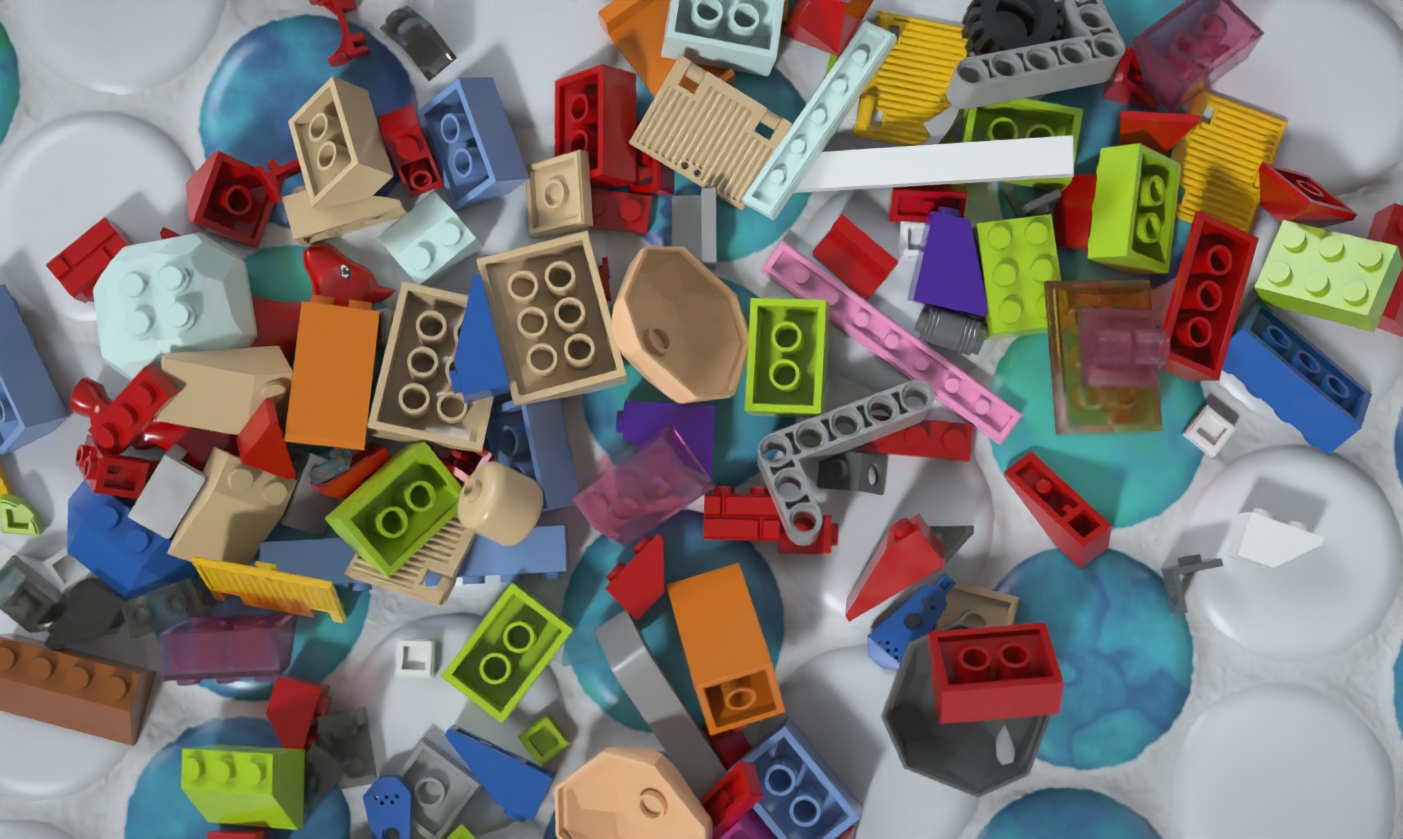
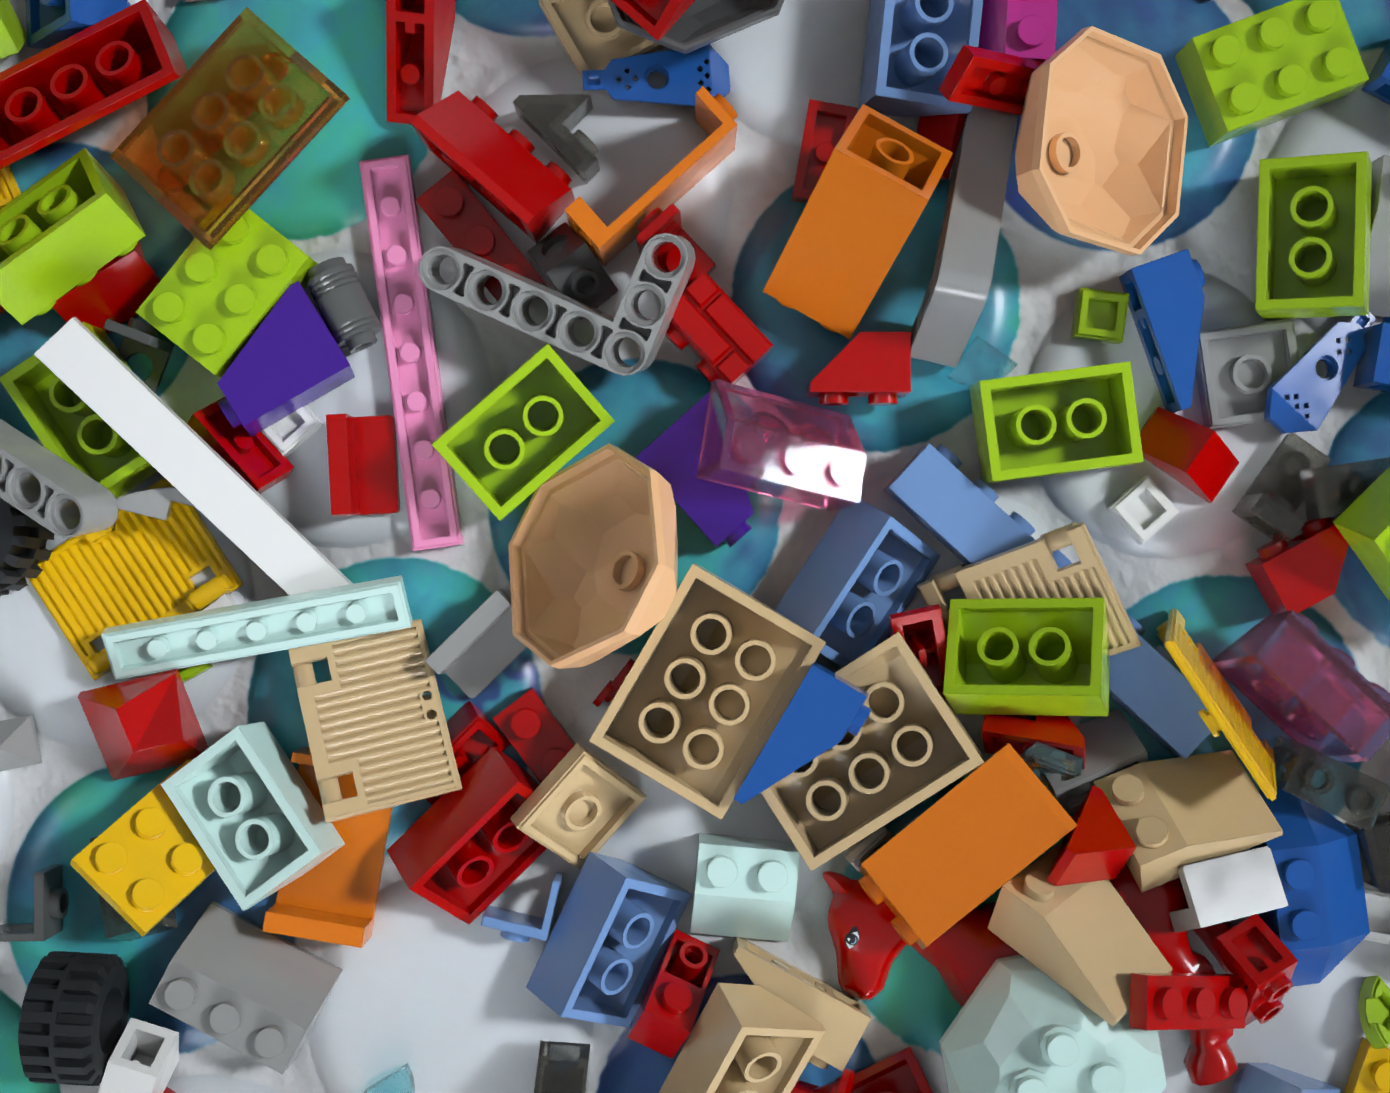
camera: 135 degrees left, 5 degrees up
tan head [457,461,543,547] -> none
red slope [845,514,946,622] -> none
clear pink plate [1078,308,1170,389] -> none
none -> red slope [410,90,575,244]
none -> medium blue bracket [481,871,564,942]
none -> orange panel [565,86,738,267]
none -> red plate [791,99,858,203]
none -> red slope [1140,407,1239,503]

